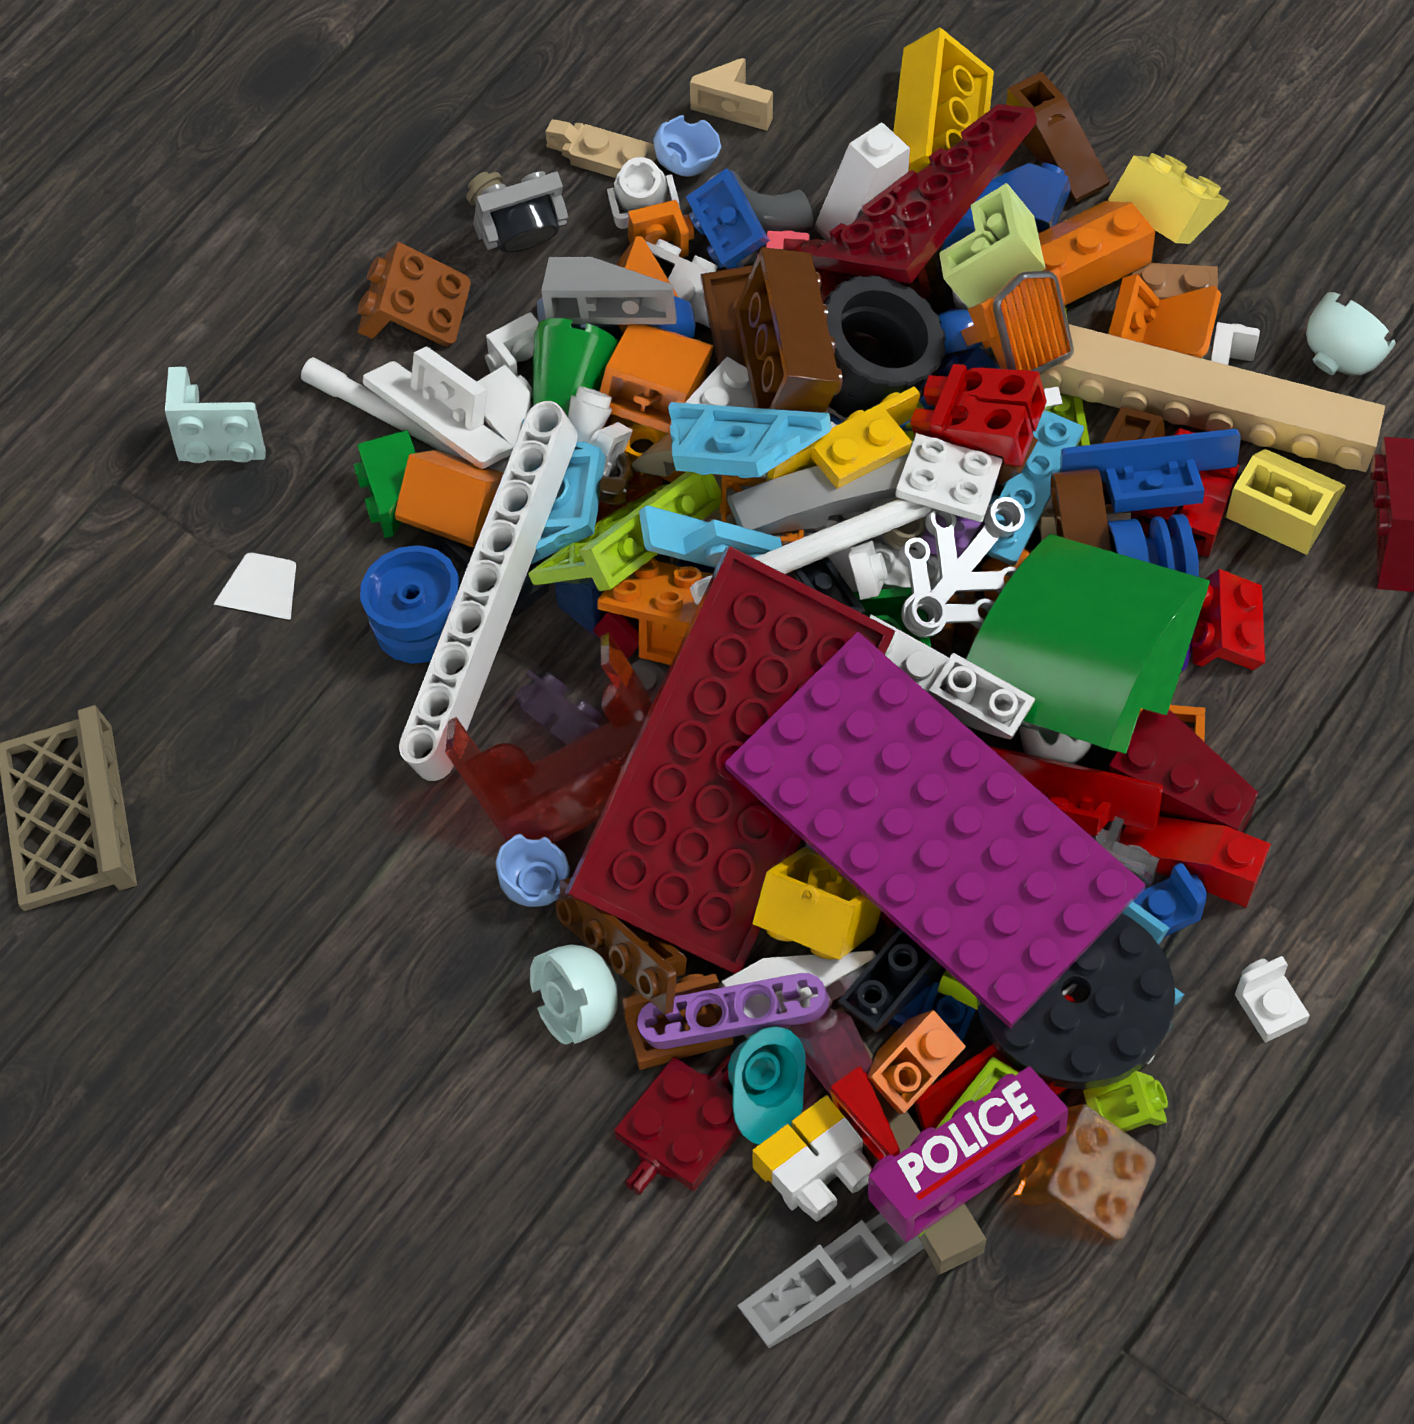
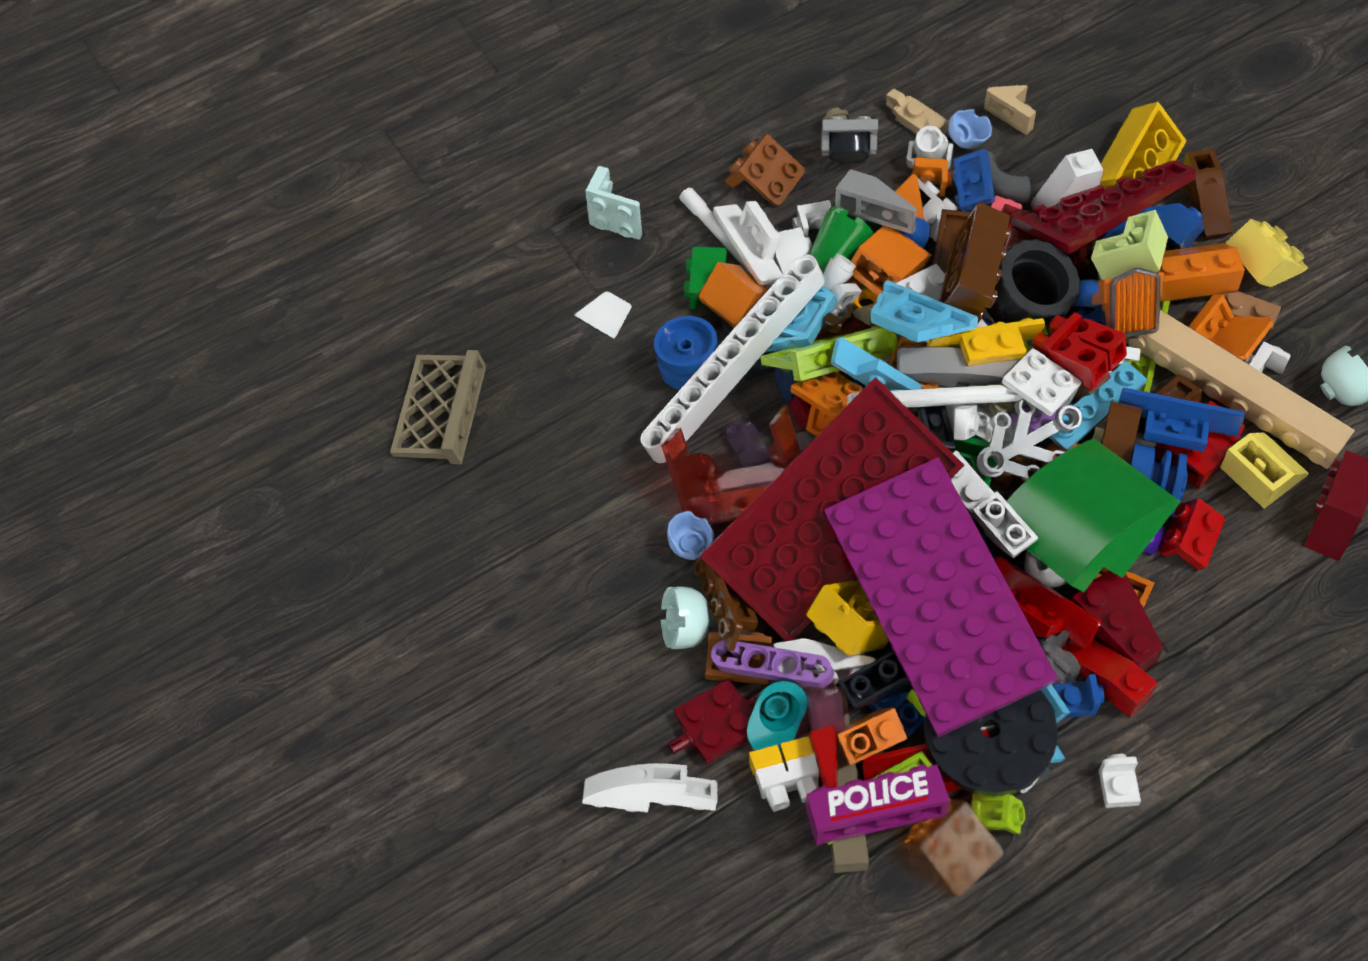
camera: 25 degrees right, 0 degrees up
light grey slope [738,1213,924,1348] -> none
none -> white slope [582,764,717,812]

